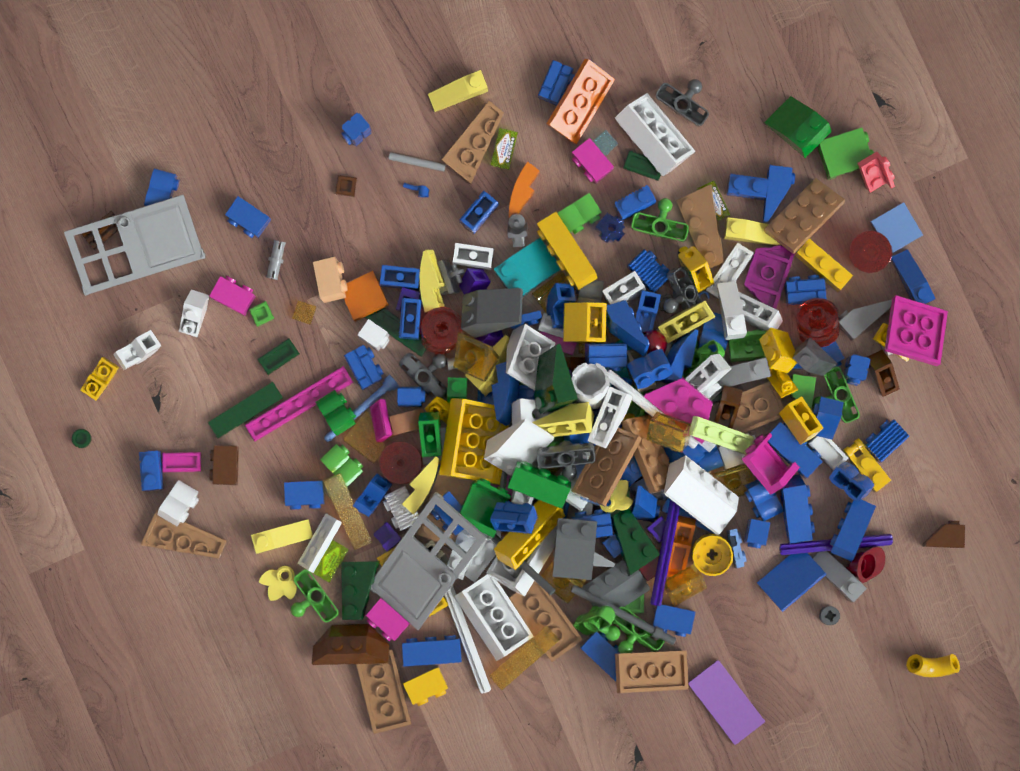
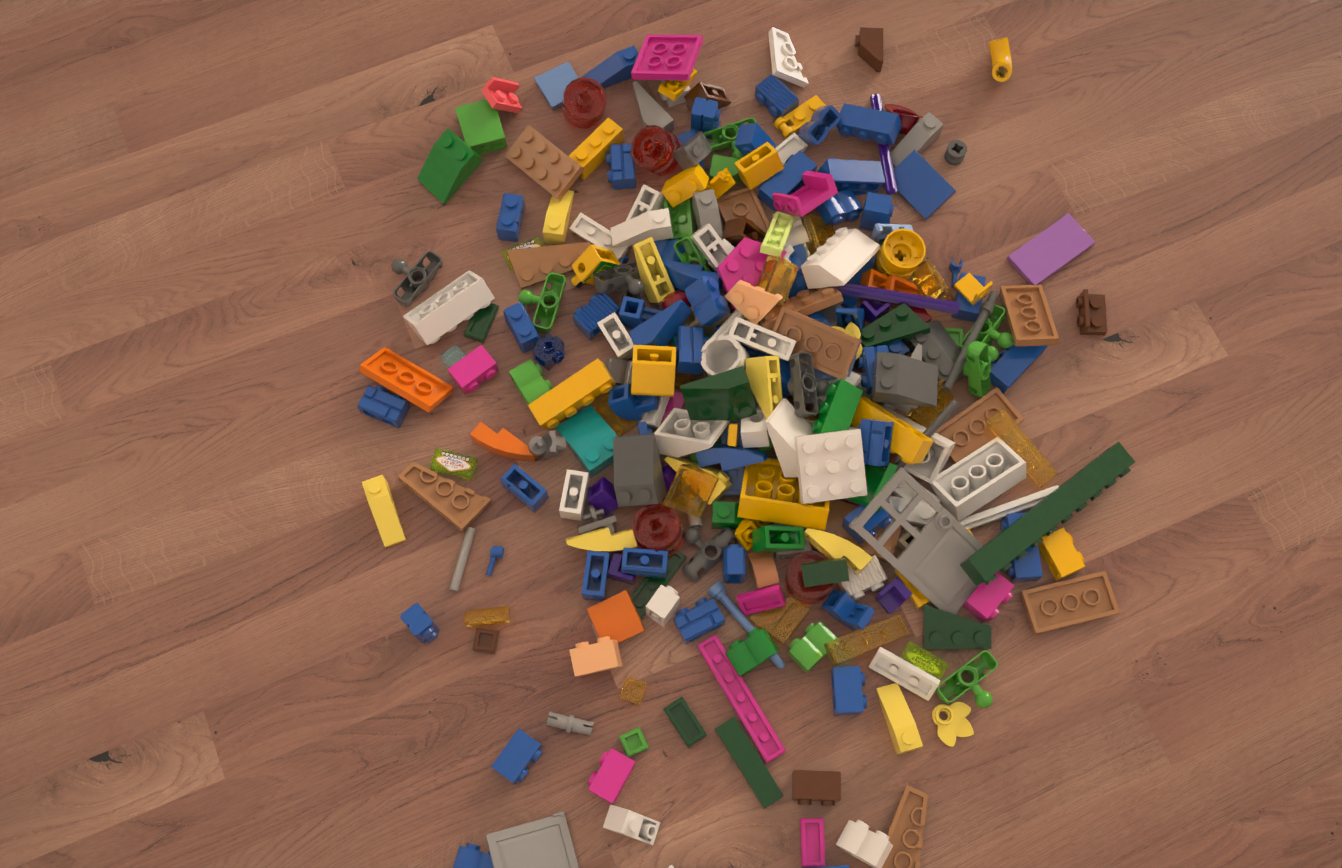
camera: 90 degrees left, 15 degrees down
reddish brown wedge [312,624,390,665] -> none
magenta wing [744,245,795,309] -> none
blue slope [762,165,795,224] -> none
none -> clear yellow slope [463,606,511,627]
none -> light nougat wing [724,280,783,325]
none -> yellow tile [727,423,740,446]
none -> white wing [768,27,809,88]
none -> white plate [794,429,867,504]
none -> dark green tile [801,557,849,587]
none -> blue hand [949,258,963,288]
none -> yellow bracket [954,273,993,305]
none -> dark green brick [960,442,1135,586]
none -> reddish brown bracket [1076,289,1107,336]

